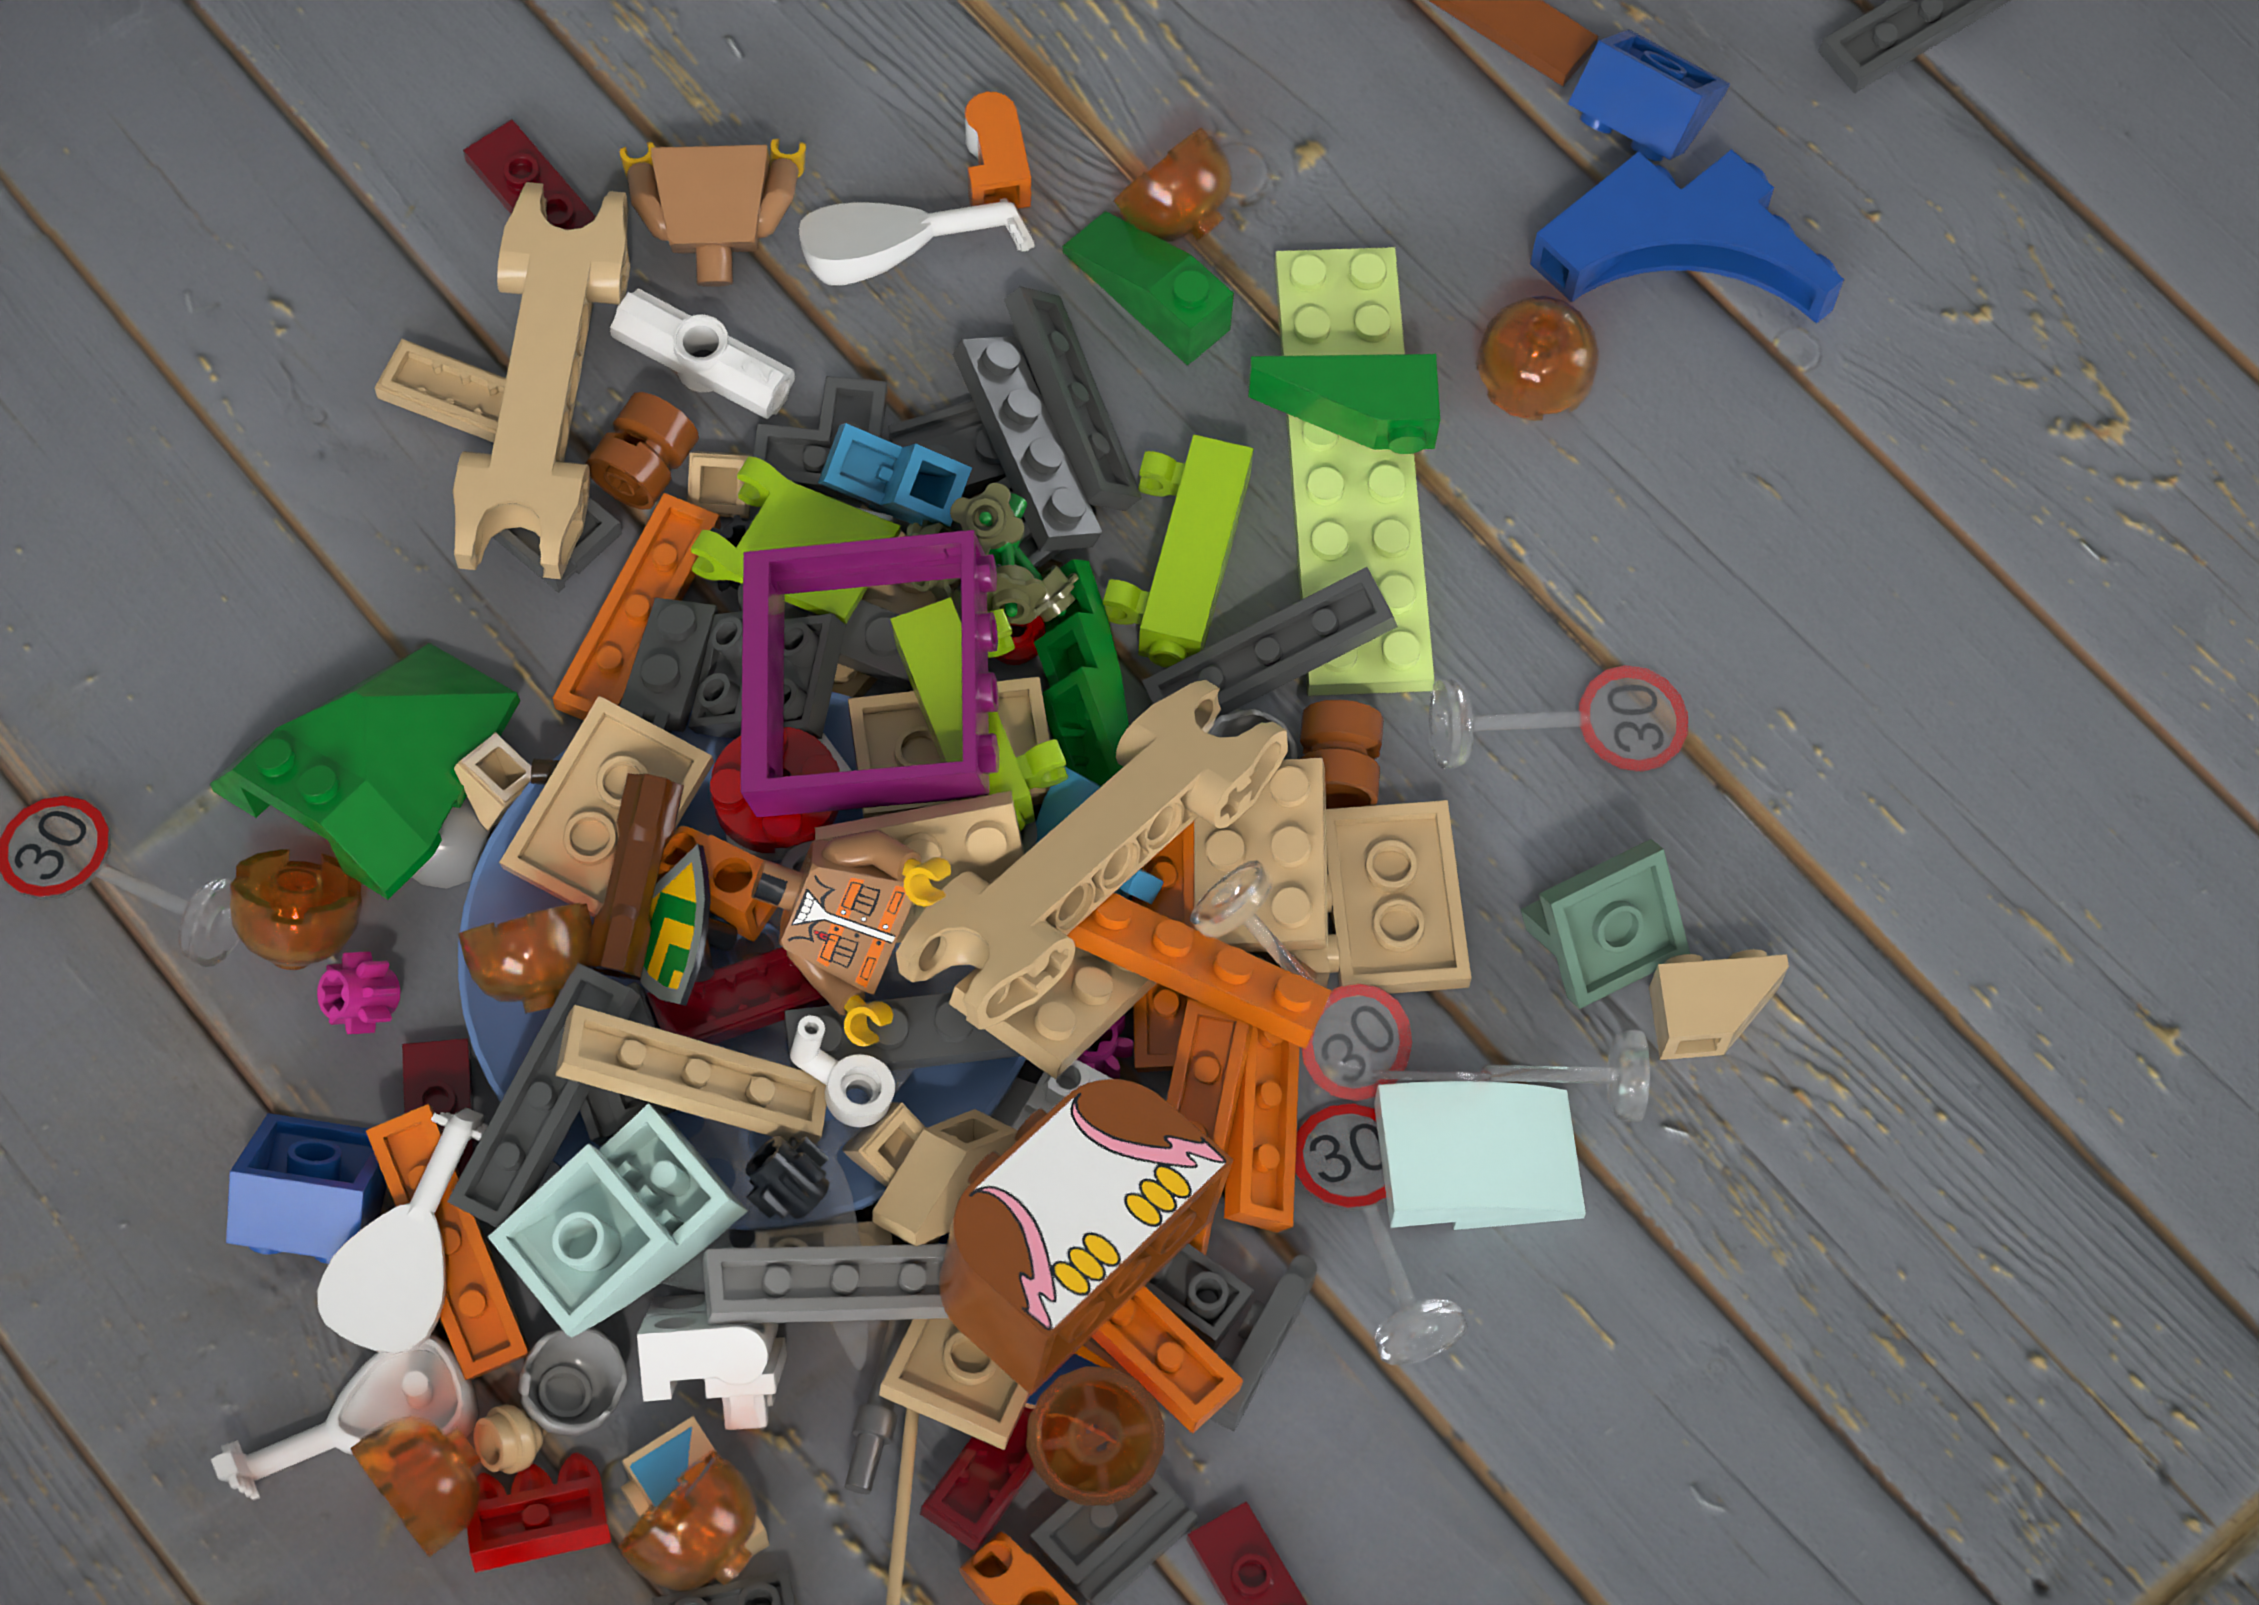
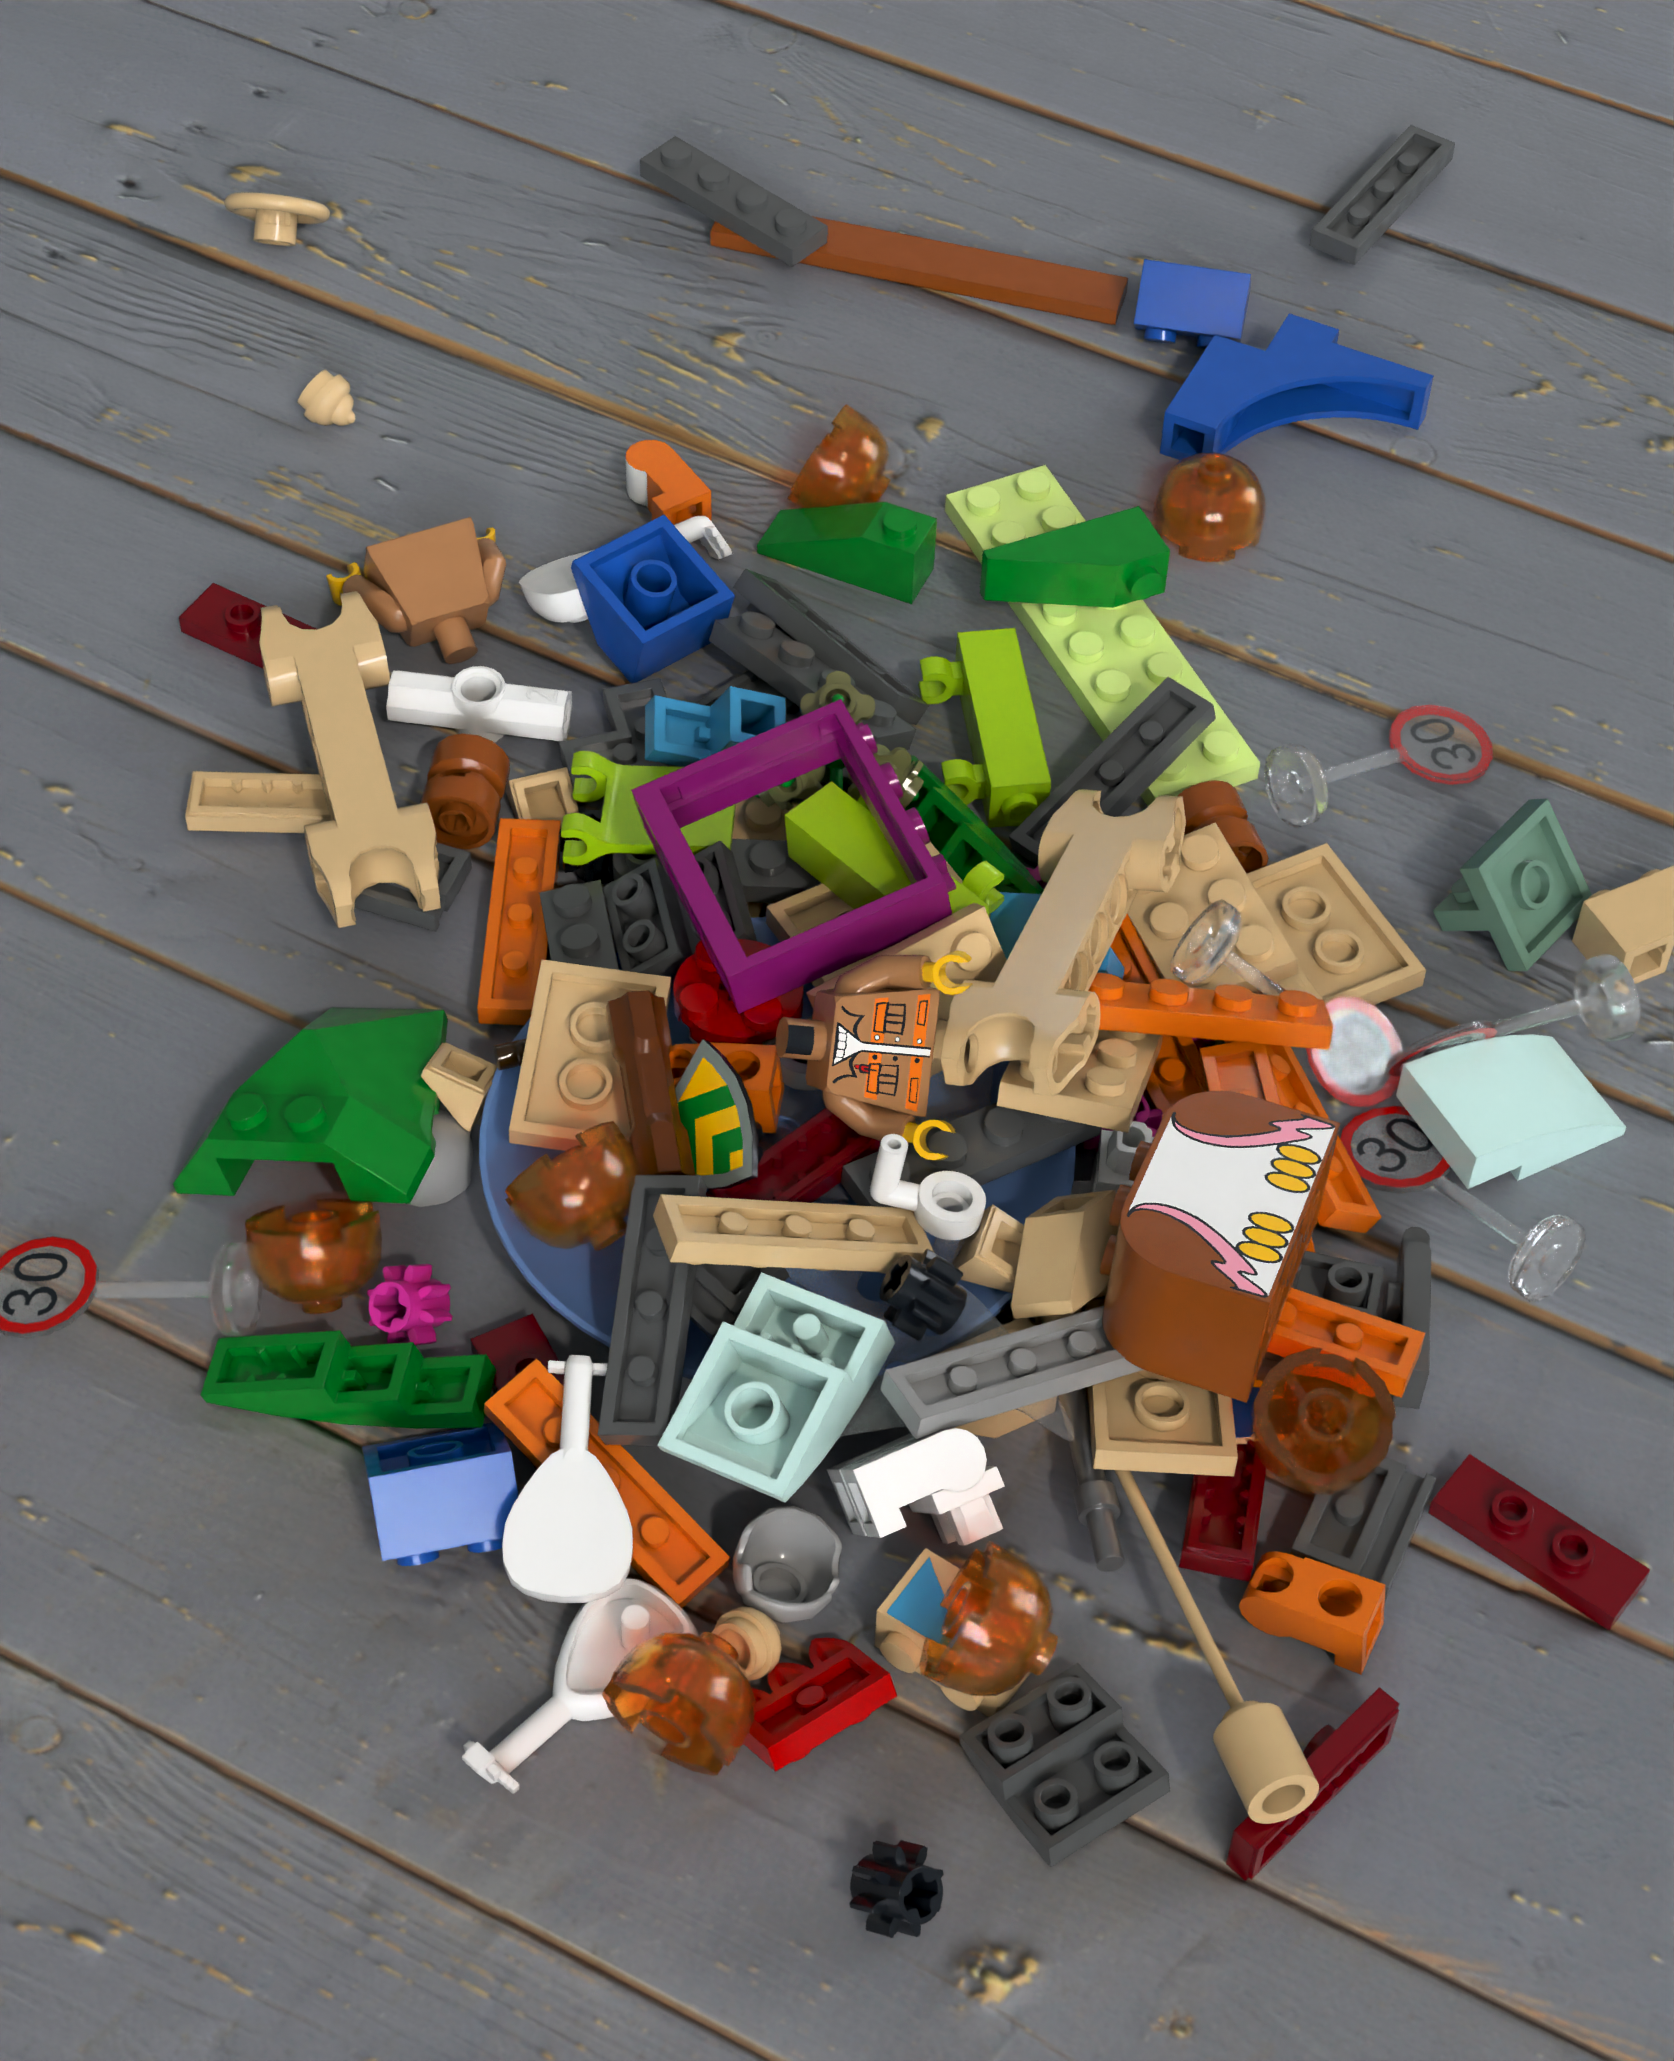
camera: 20 degrees left, 15 degrees down
none -> green slope [200,1330,497,1429]
none -> blue slope [571,514,735,683]

